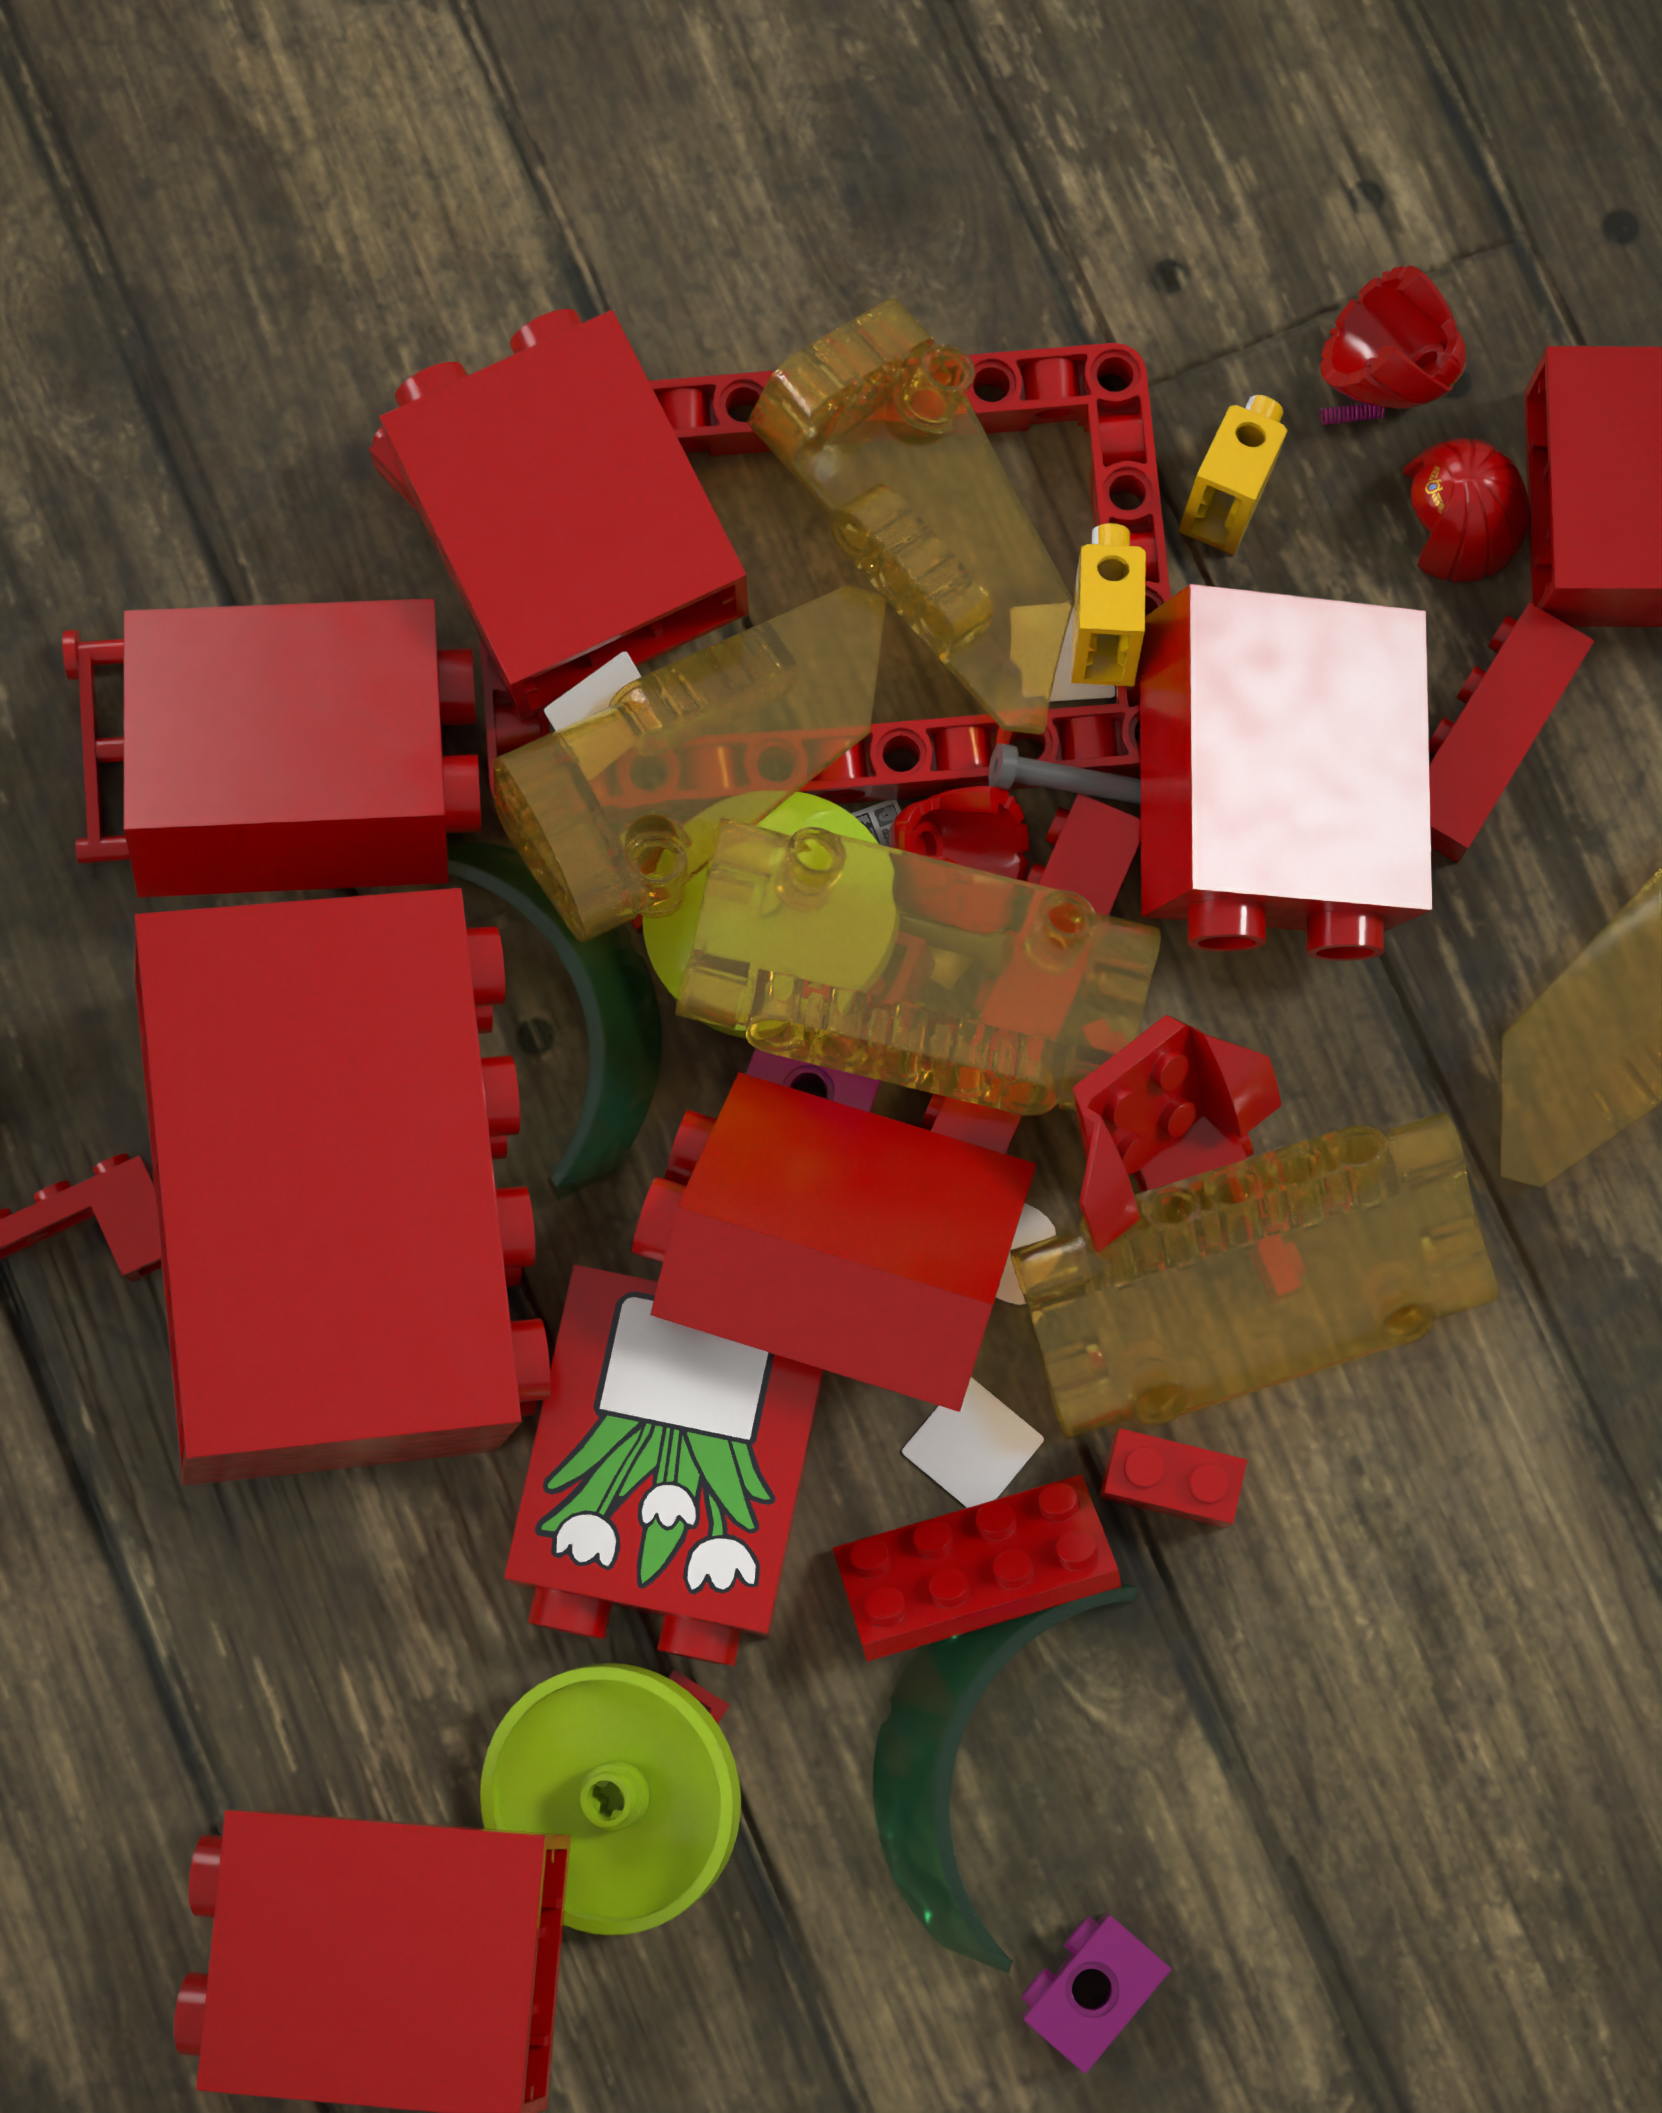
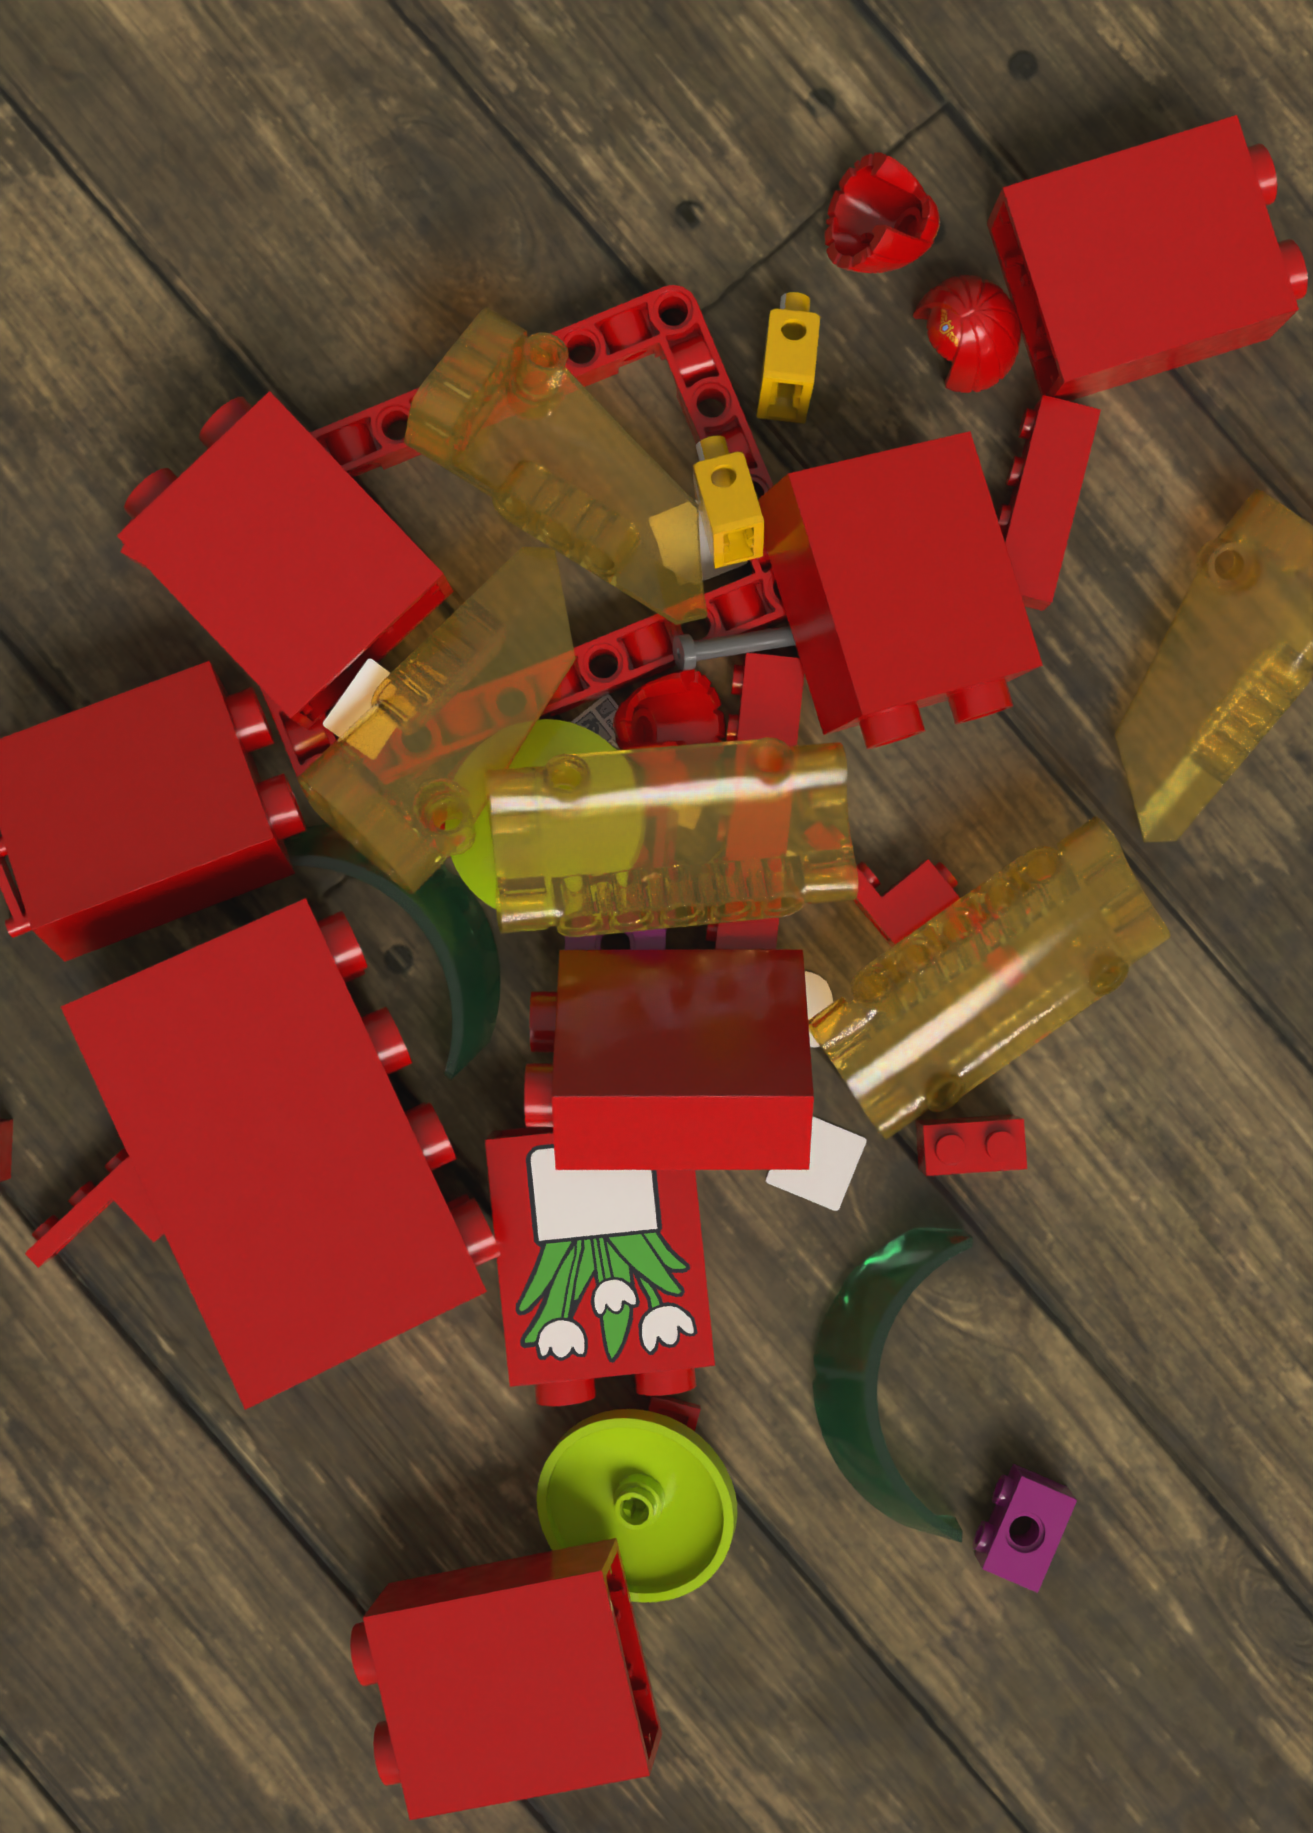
camera: 20 degrees left, 10 degrees up
red plate [833,1474,1121,1662] -> none
red piece [1072,1015,1282,1253] -> none
dark pink leg [1320,403,1385,426] -> none

